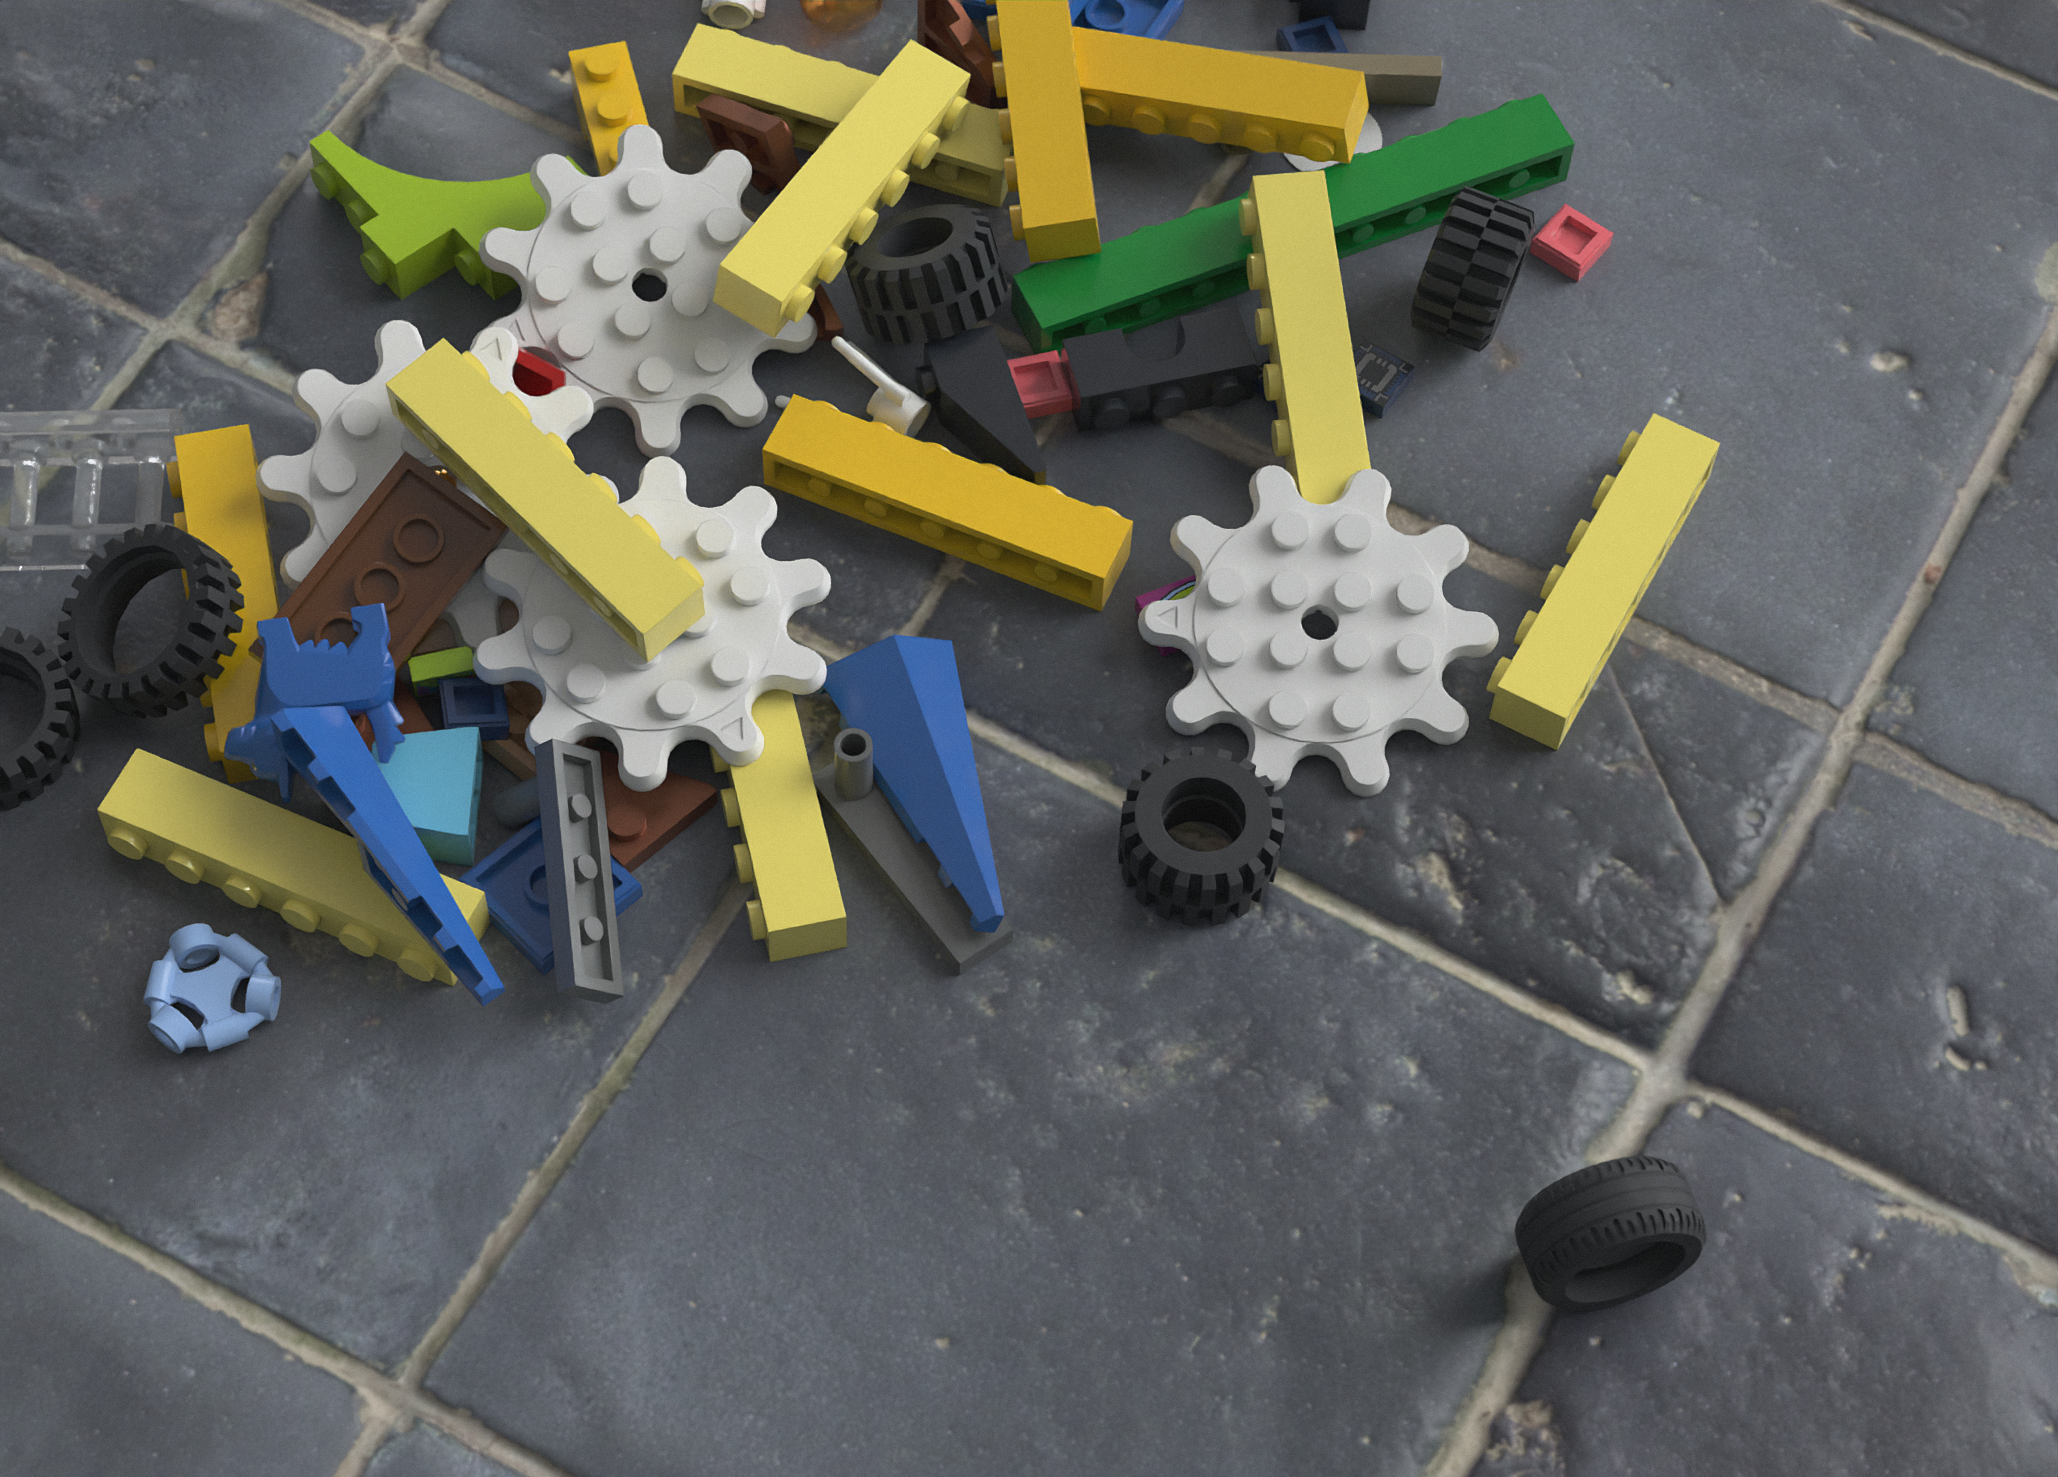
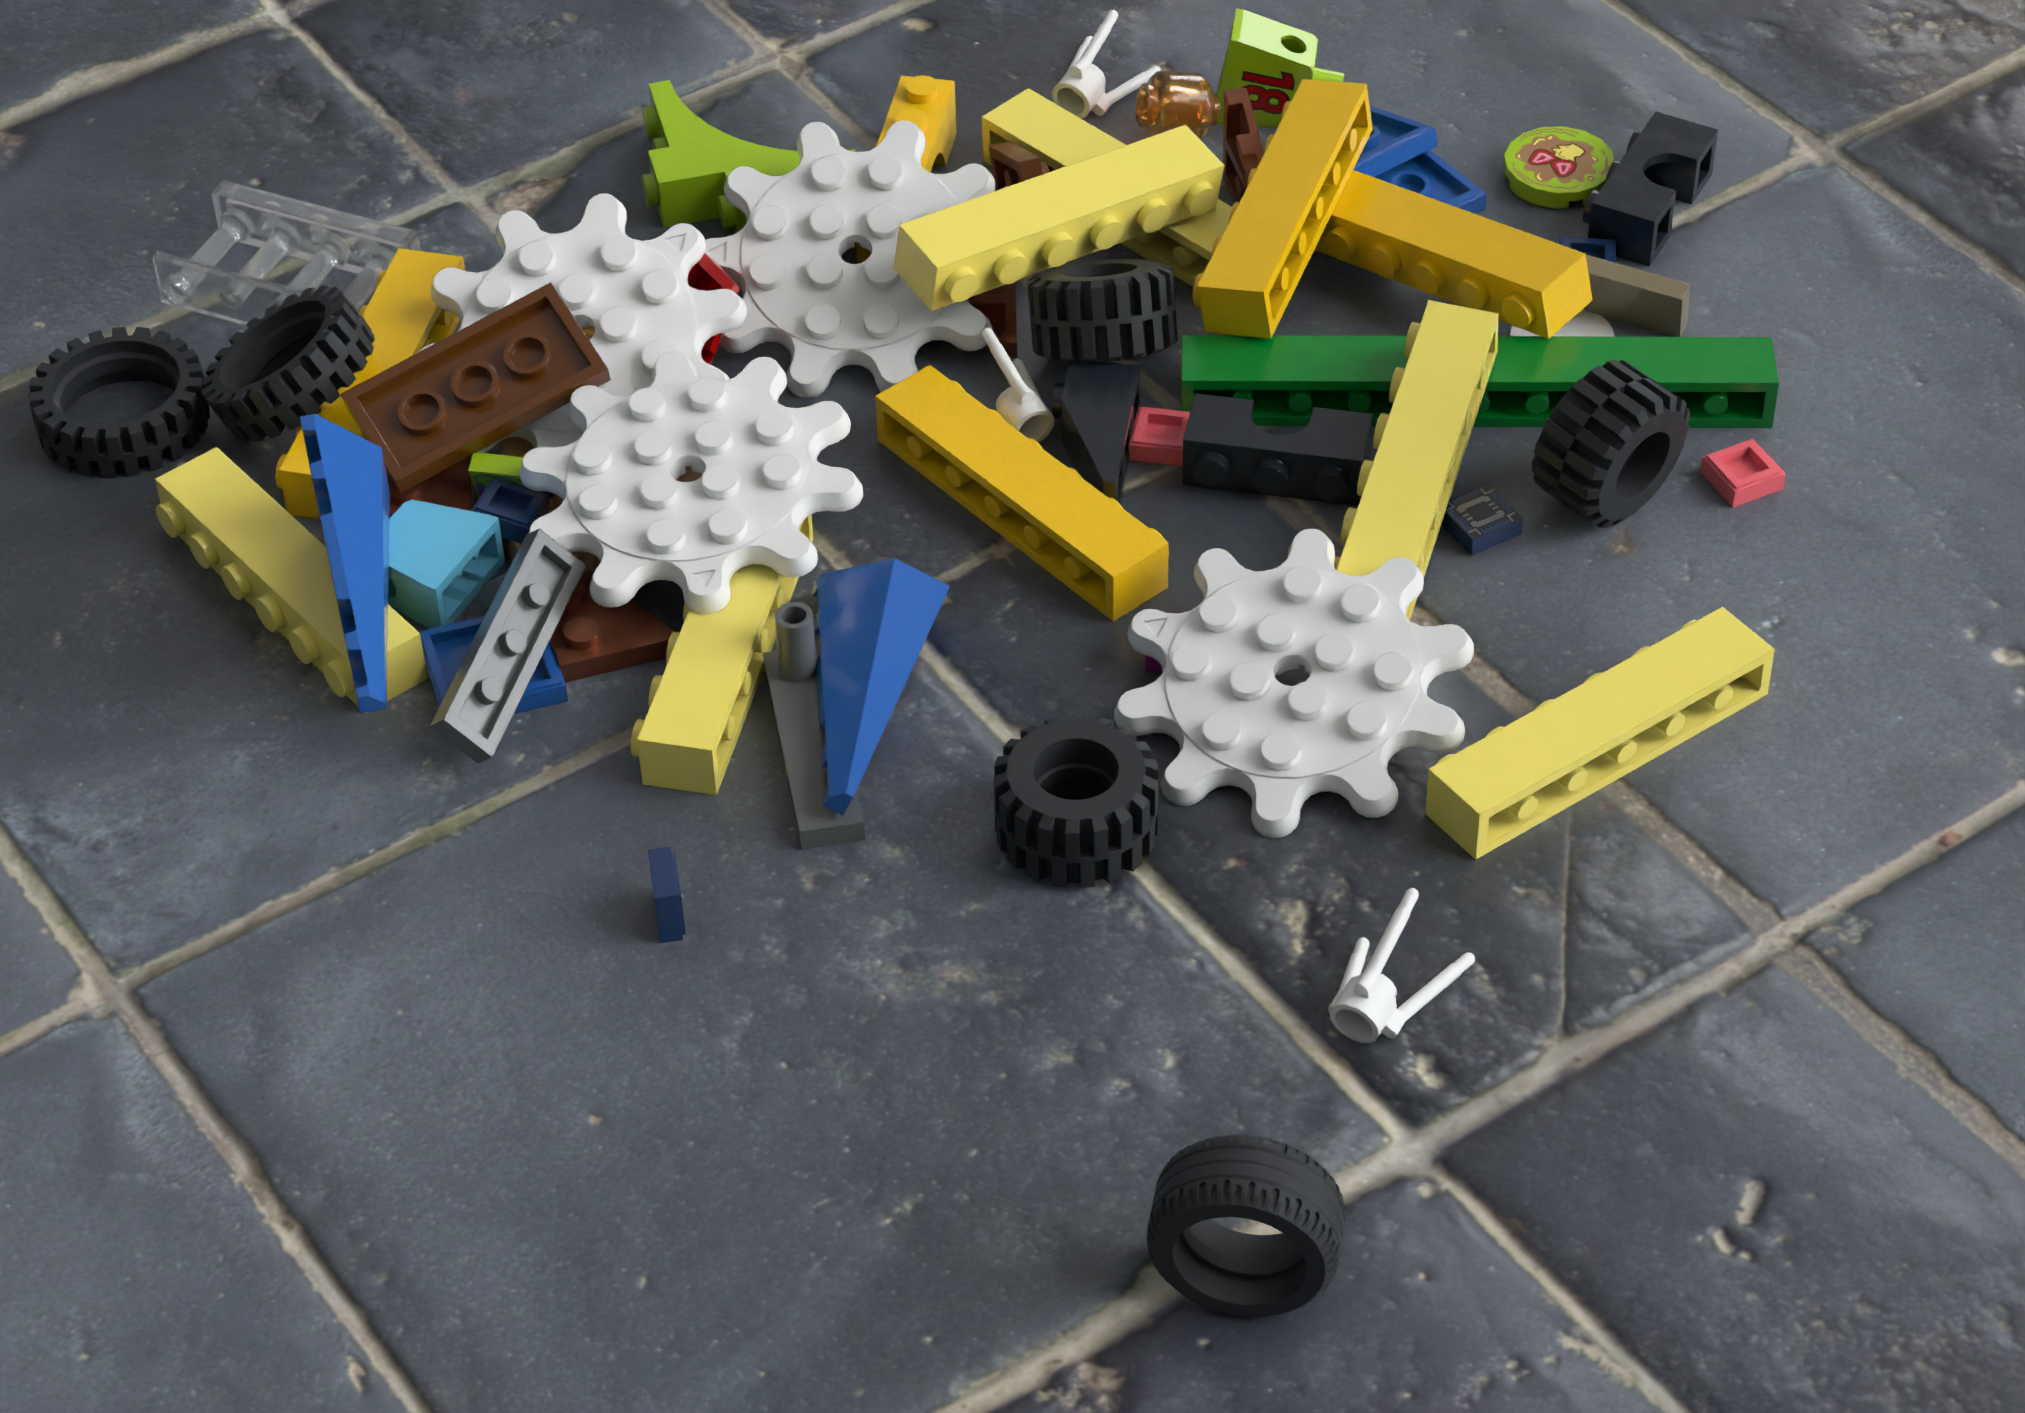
camera: 30 degrees right, 15 degrees down
light blue piece [143,923,281,1054] -> none
blue animal [223,603,406,804] -> none
light yellow brick [385,338,705,663] -> none
none -> dark blue tile [648,847,686,943]
none -> white plant [1328,888,1475,1043]

